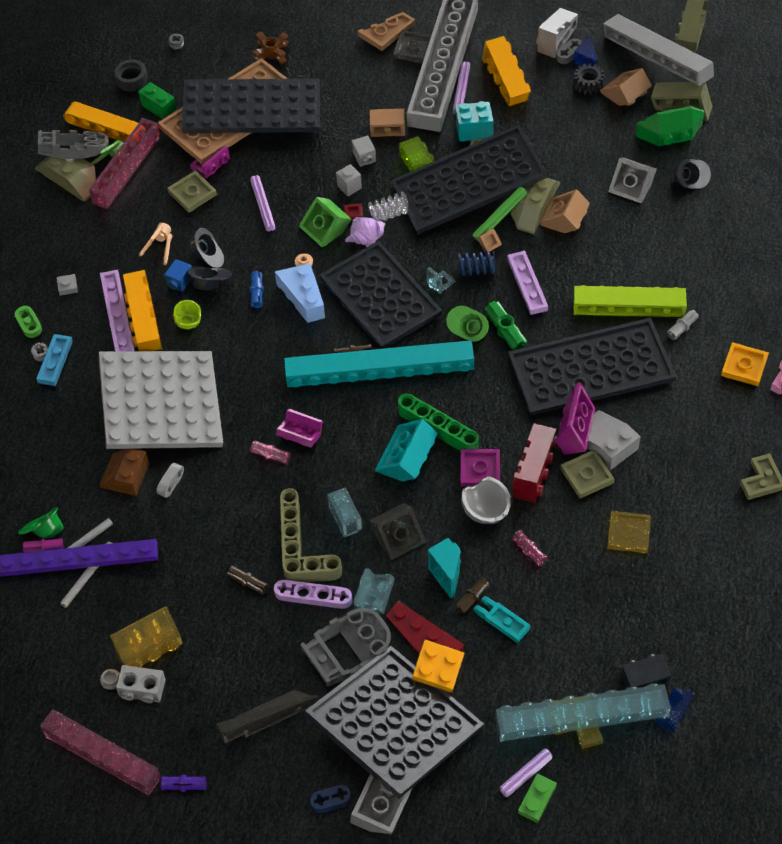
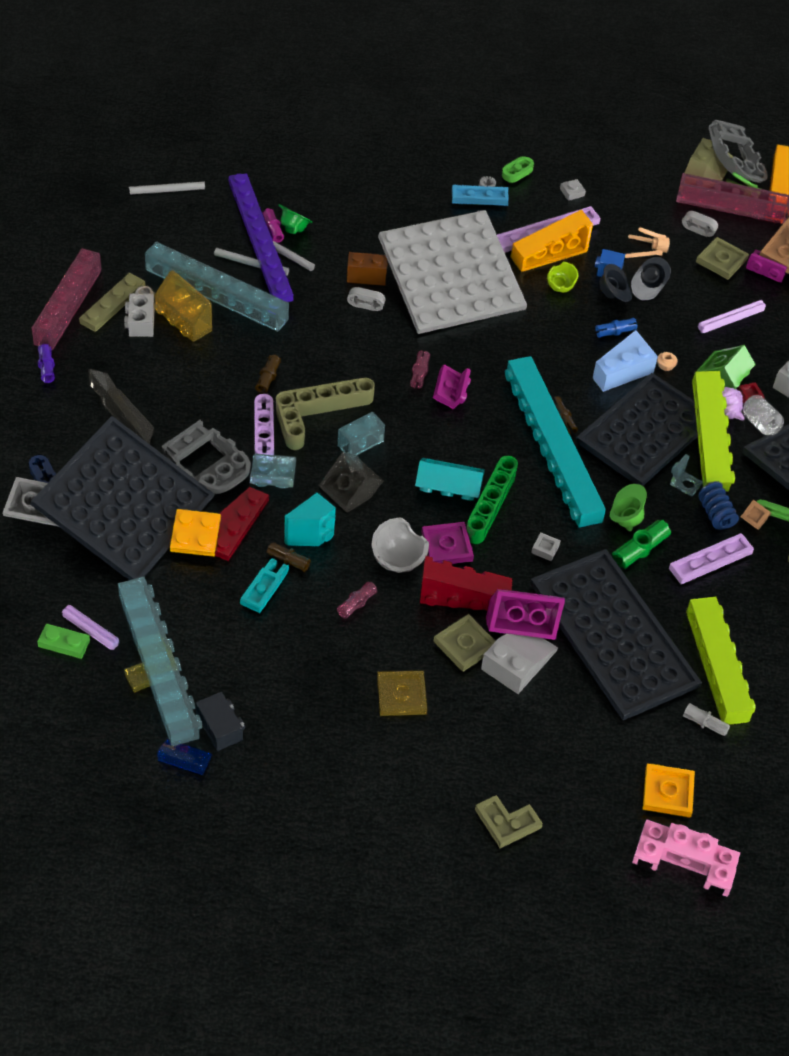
camera: 70 degrees right, 5 degrees down
none -> olive plate [79,273,145,332]
none -> clear light blue brick [145,242,289,331]
none -> light grey plate [531,533,561,561]
none -> light grey beam [682,211,718,237]
none -> lime brick [692,371,735,491]

